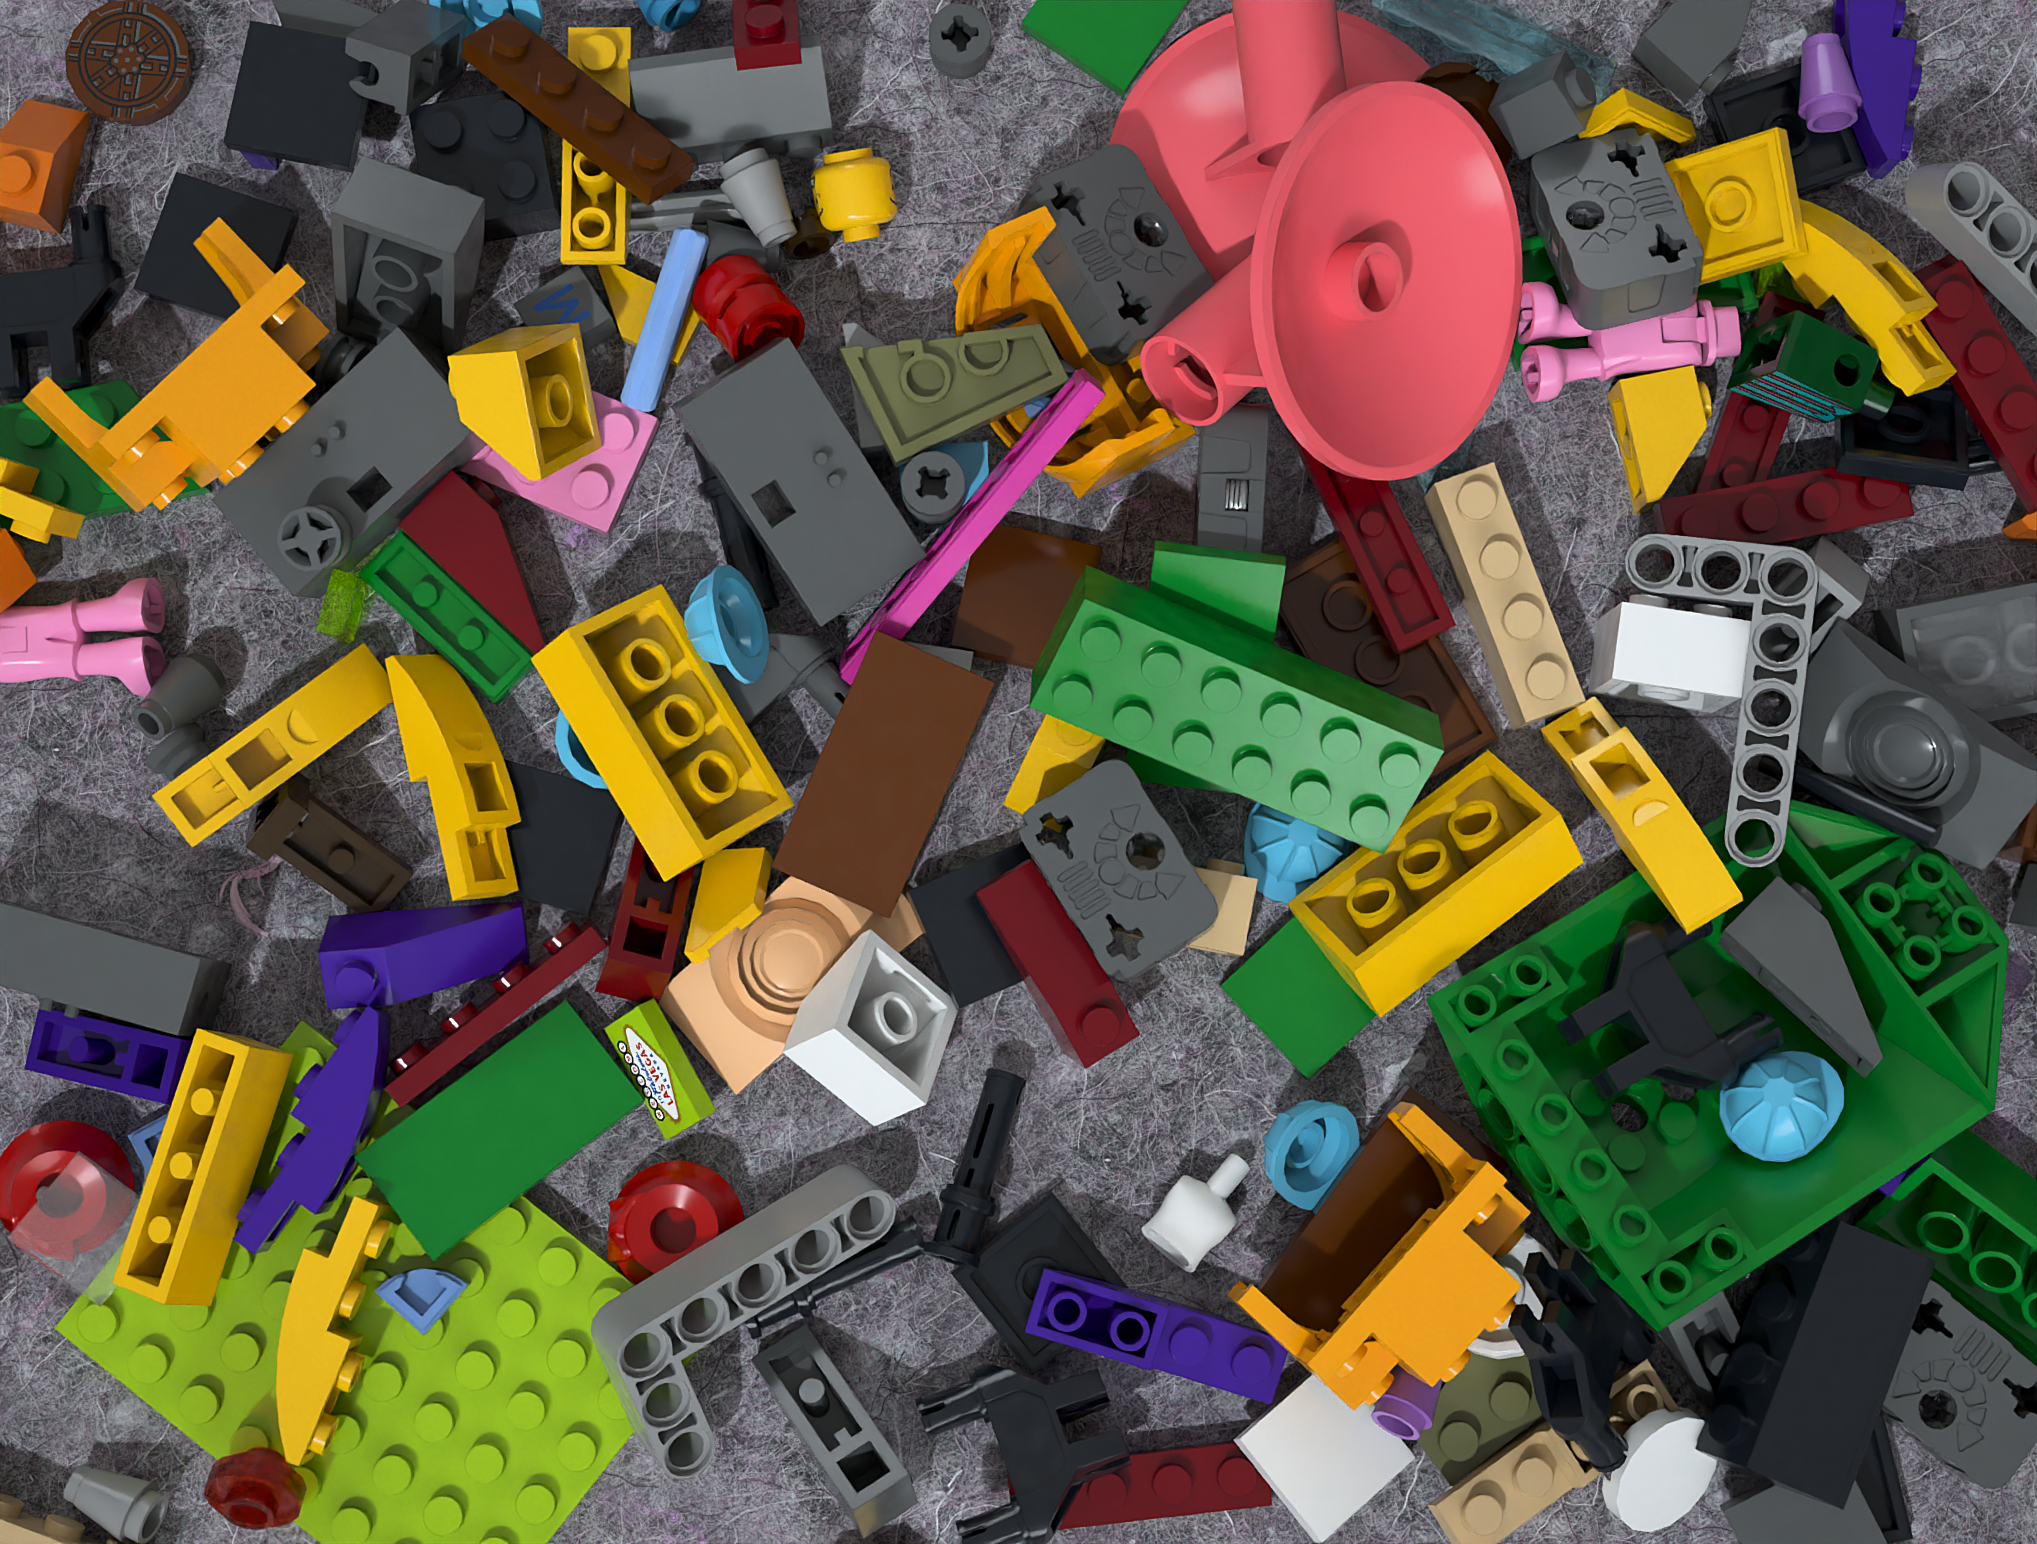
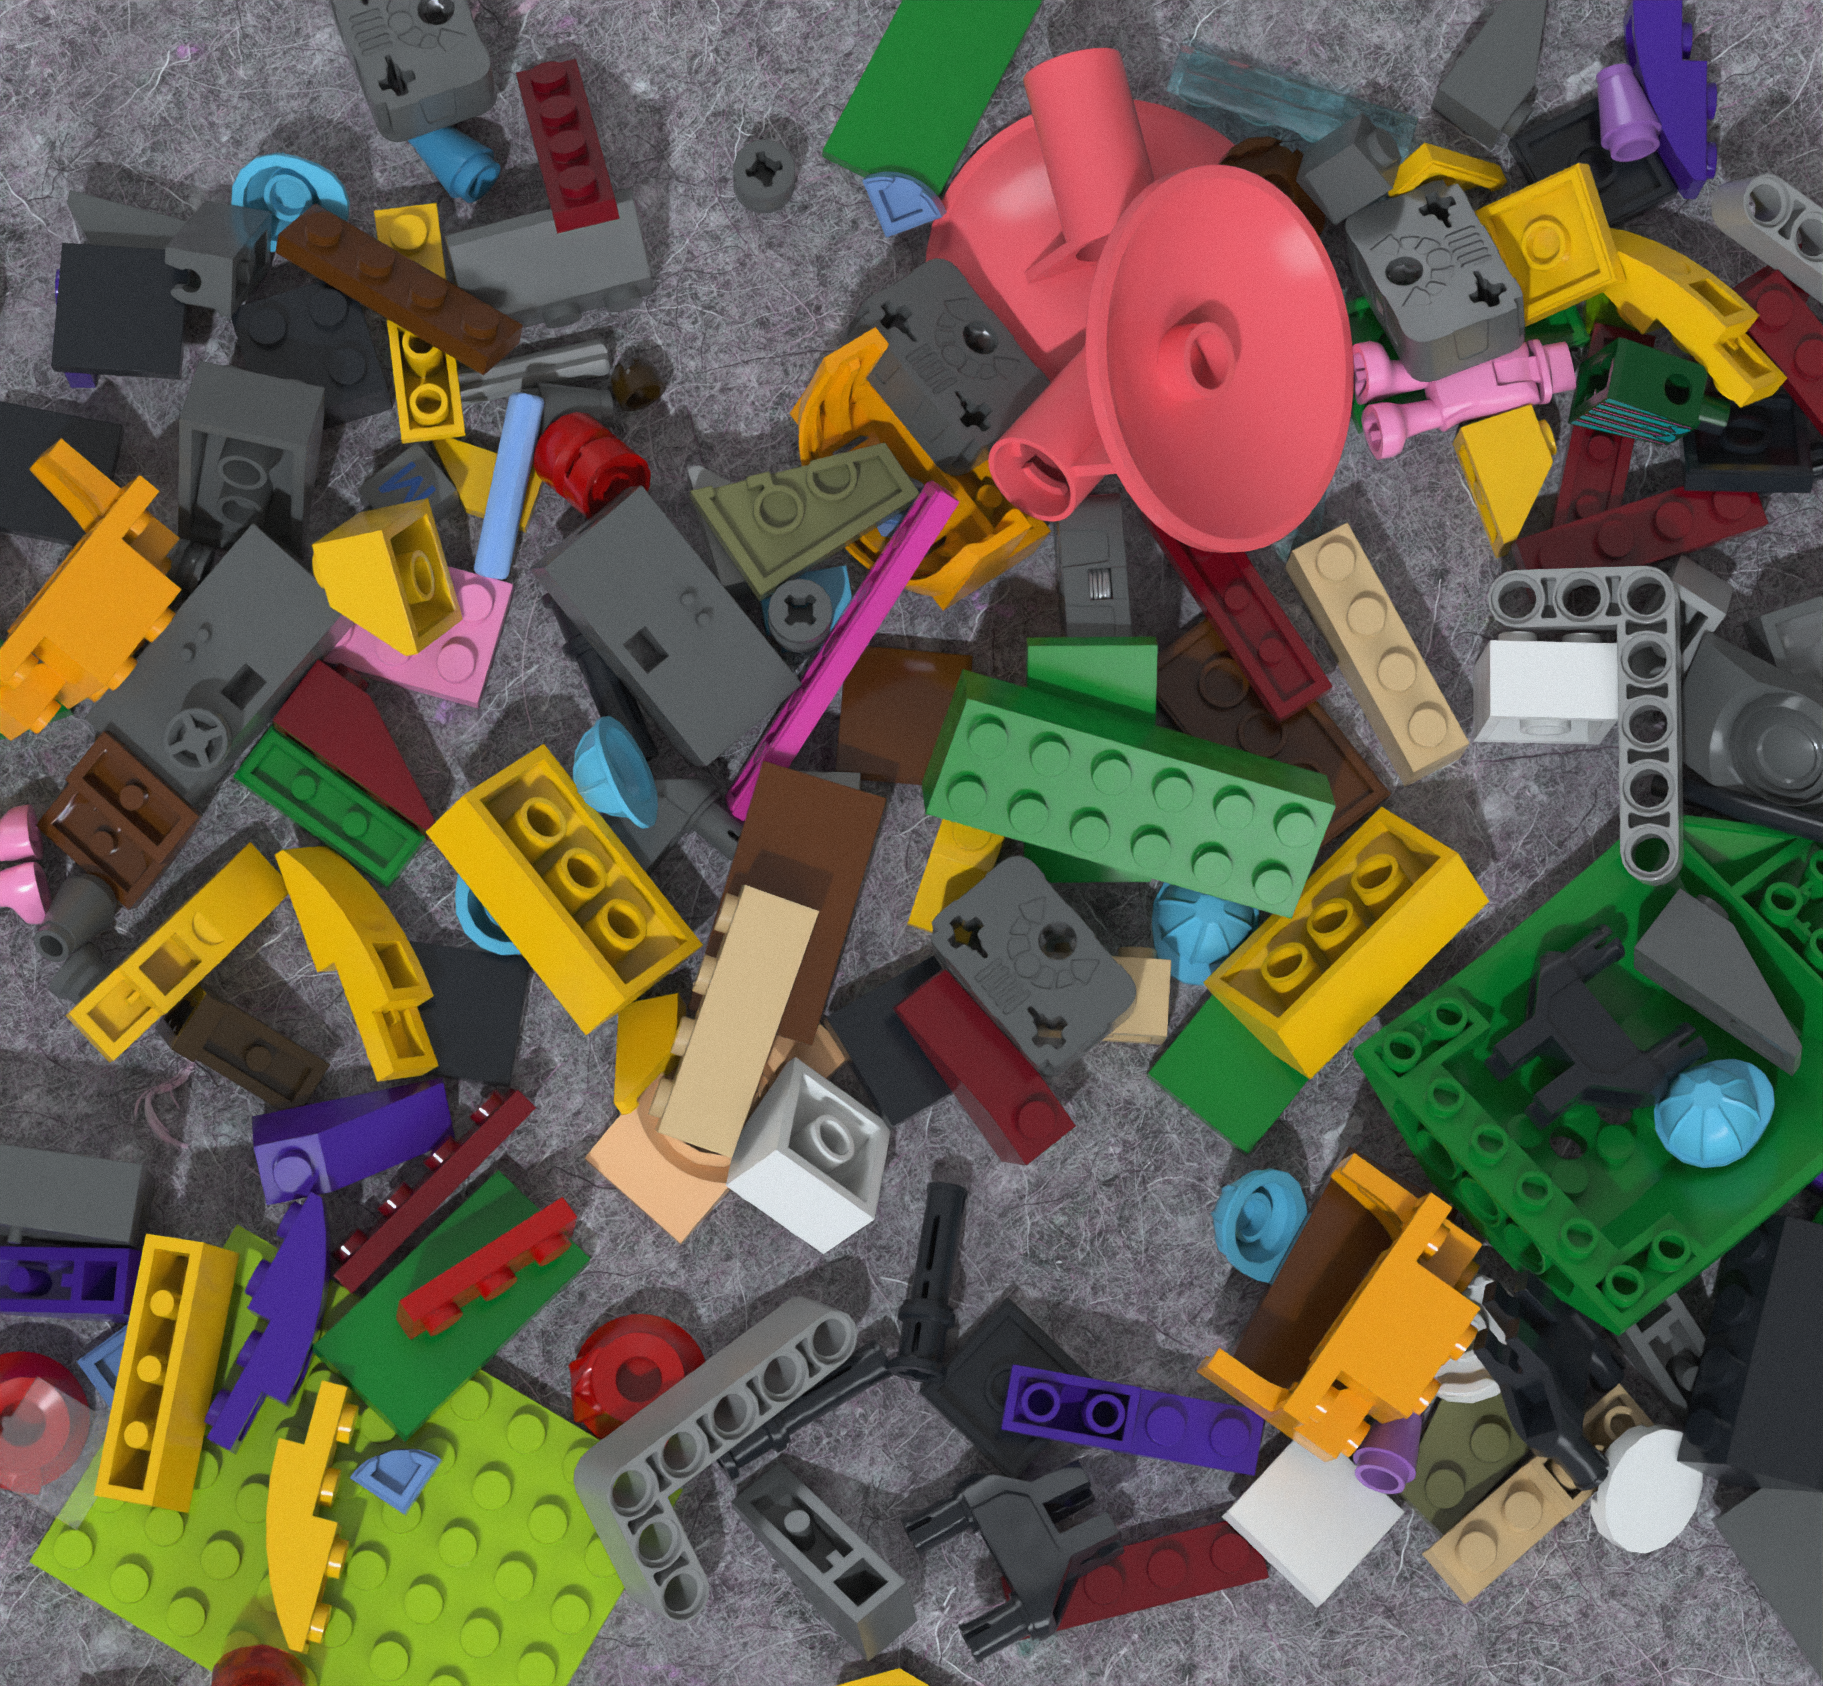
camera: 10 degrees left, 5 degrees down
clear neon green tile [316,569,368,645] -> none
dark red slope [595,834,695,1004] -> none
lime tile [604,998,716,1141] -> none
light grey cone [719,148,797,248] -> none
yellow head [811,147,898,243] -> none
white piece [1141,1153,1250,1272] -> none
yellow slope [1541,696,1743,935] -> none
none -> reddish brown slope [35,730,203,910]
none -> red plate [396,1197,578,1340]
none -> tan brick [648,885,819,1158]
none -> medium blue tile [862,172,947,238]

